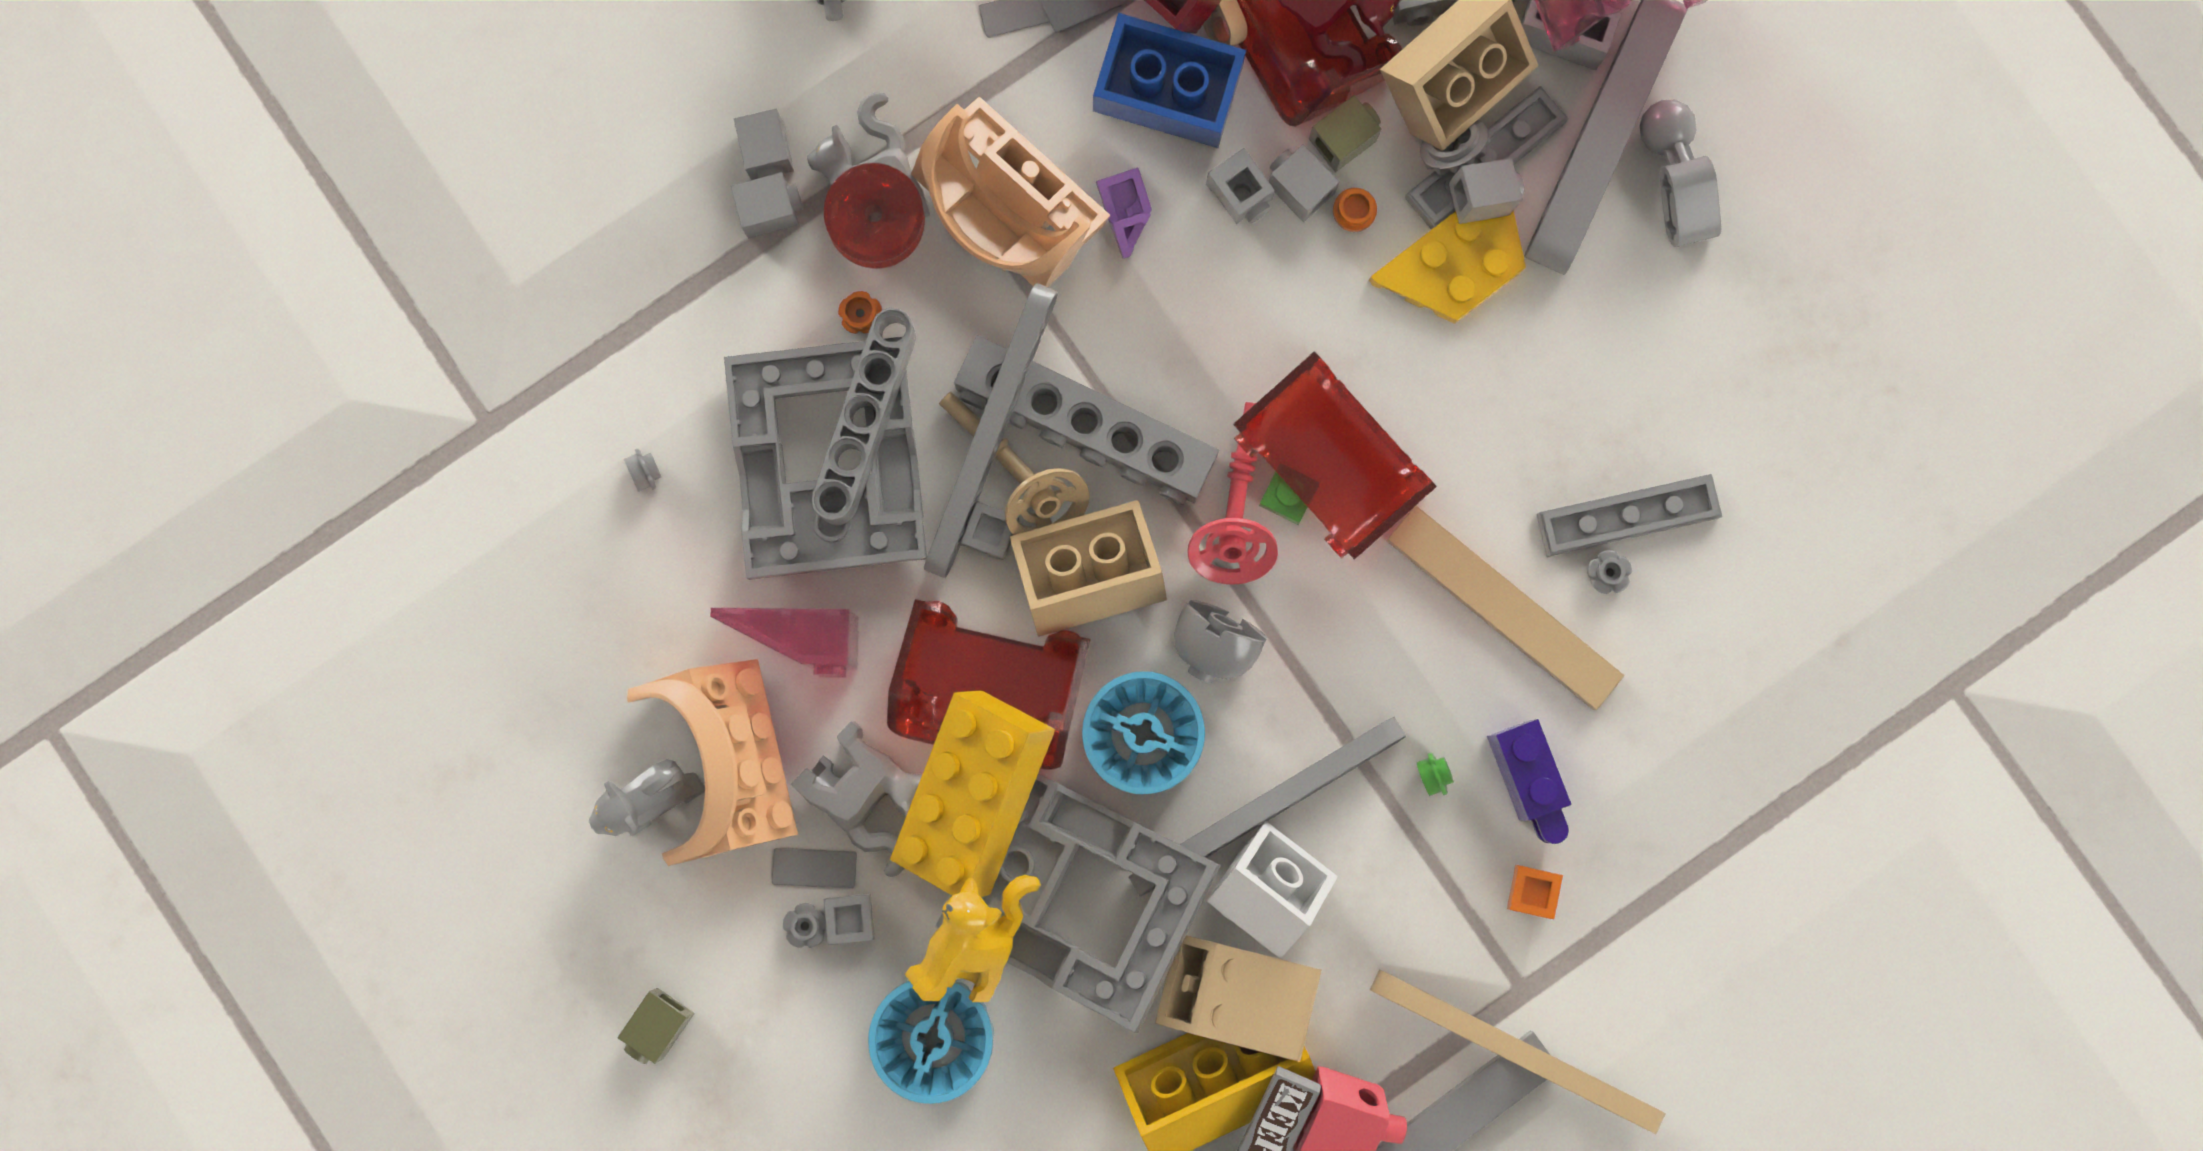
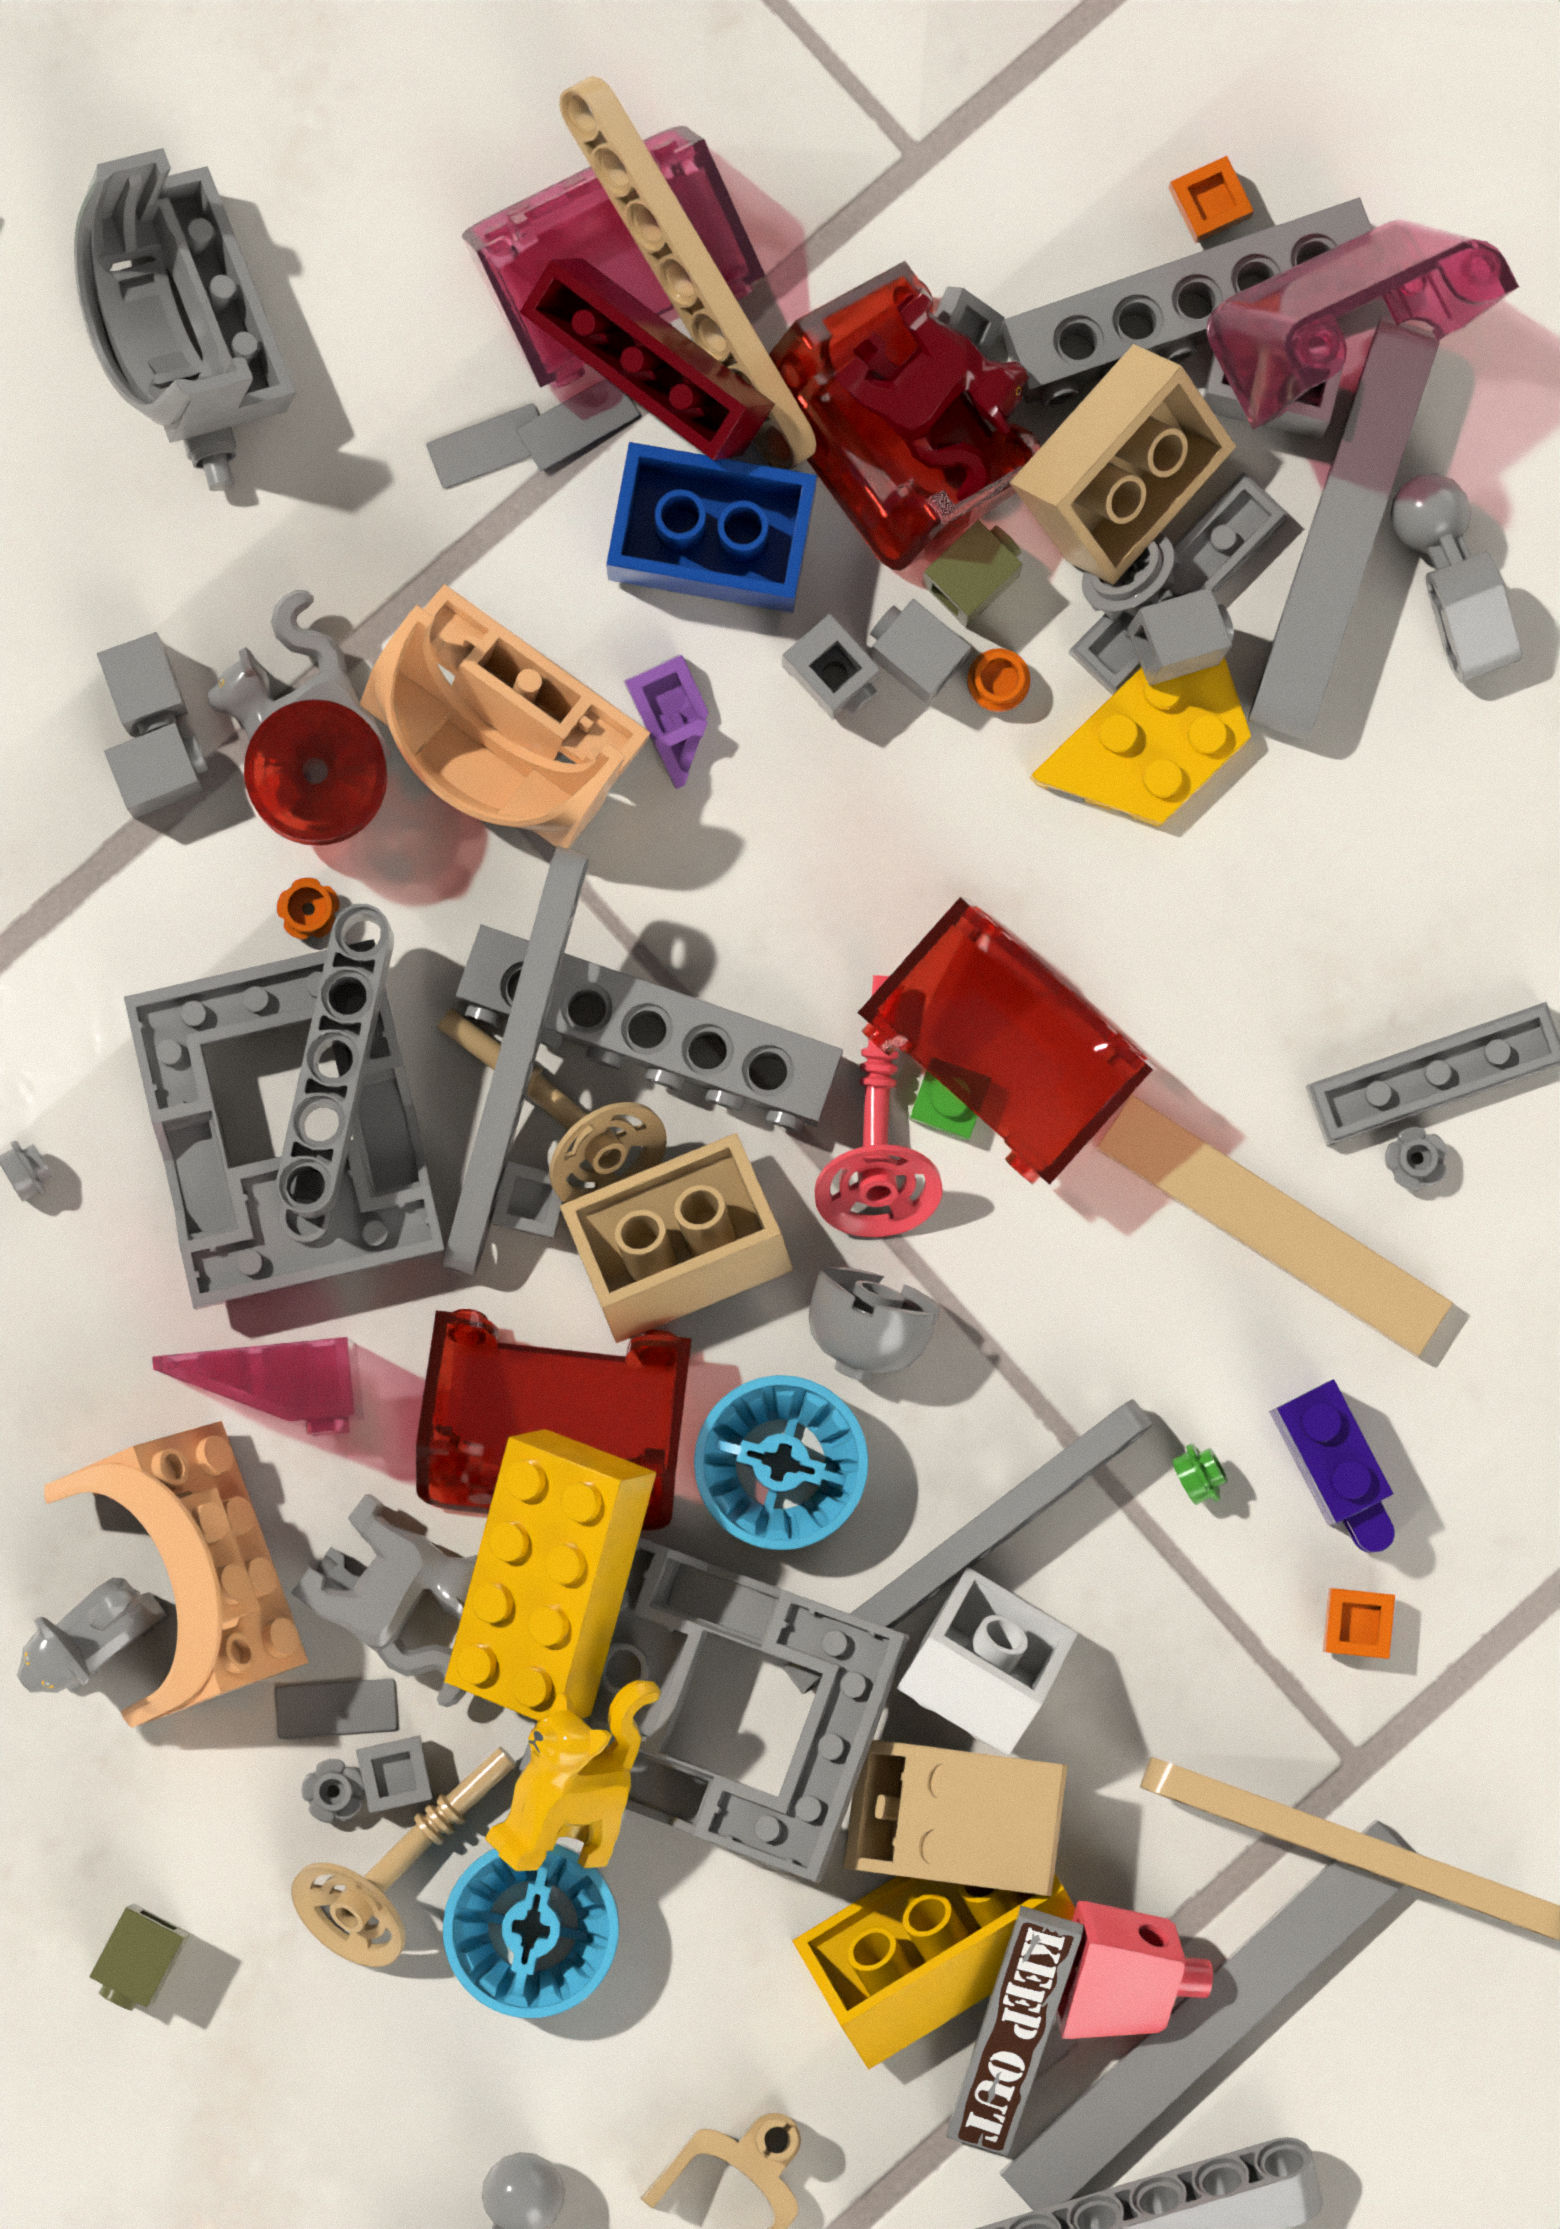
camera: 10 degrees left, 0 degrees up
none -> tan dish [291,1747,517,1967]

